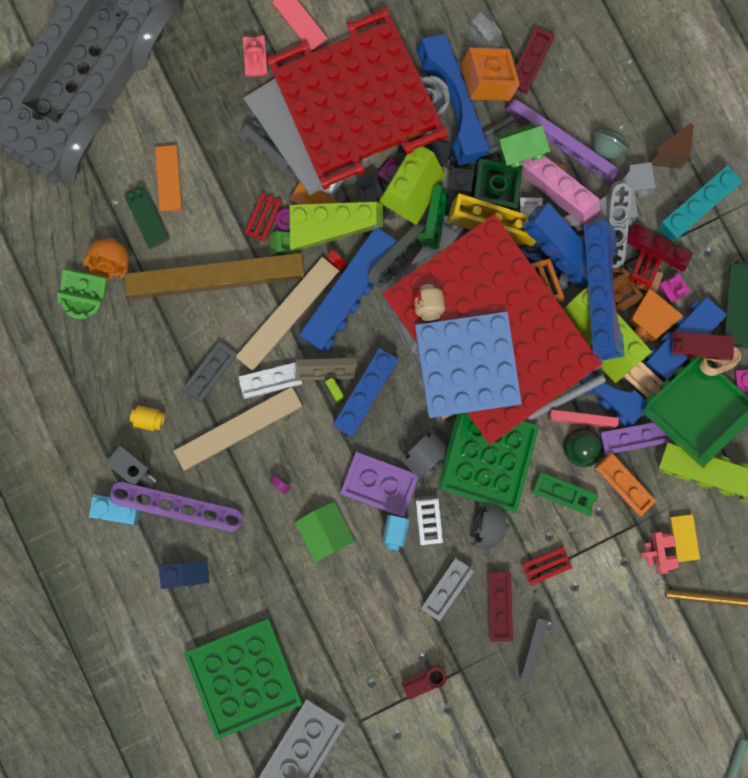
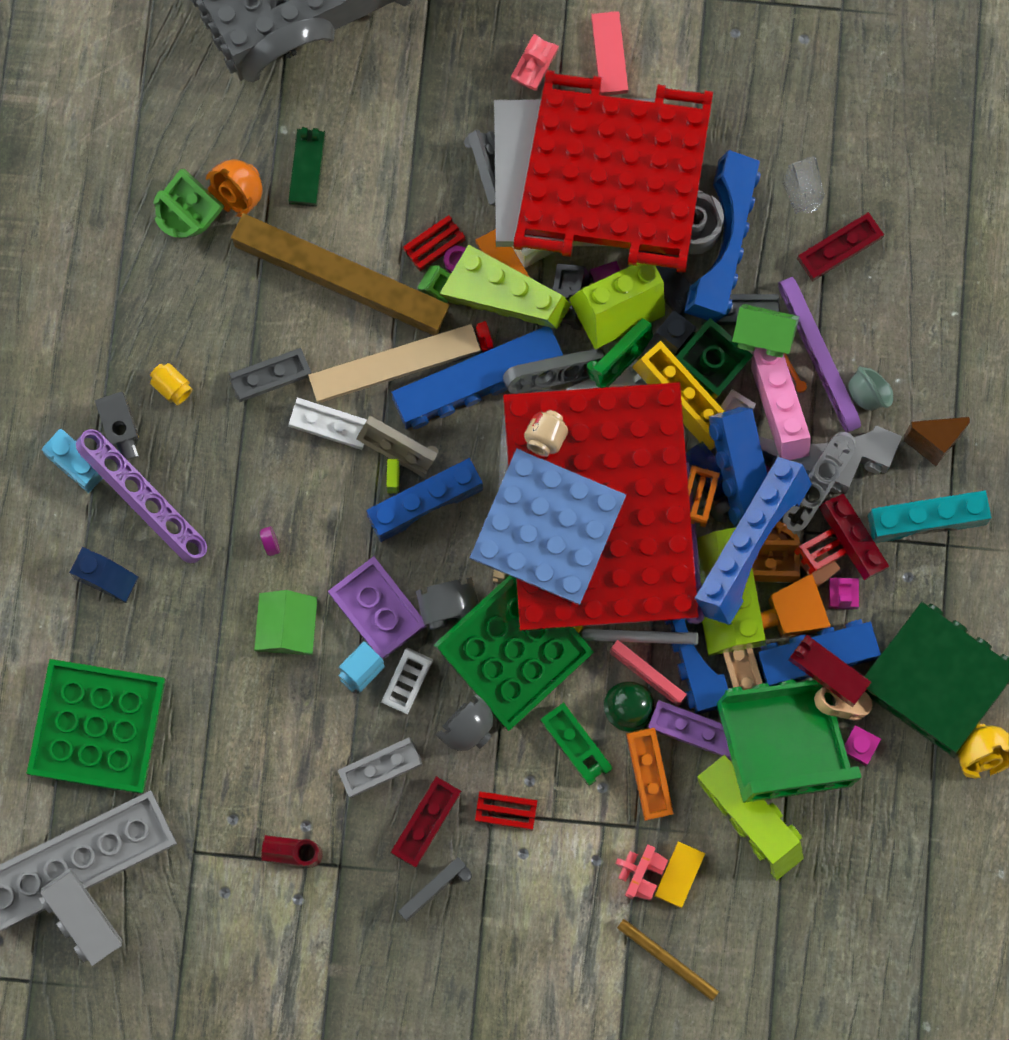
camera: 30 degrees right, 5 degrees down
orange tile [155,145,182,213] -> none
tan tile [174,387,303,471] -> none
orange container [461,47,520,101] -> none

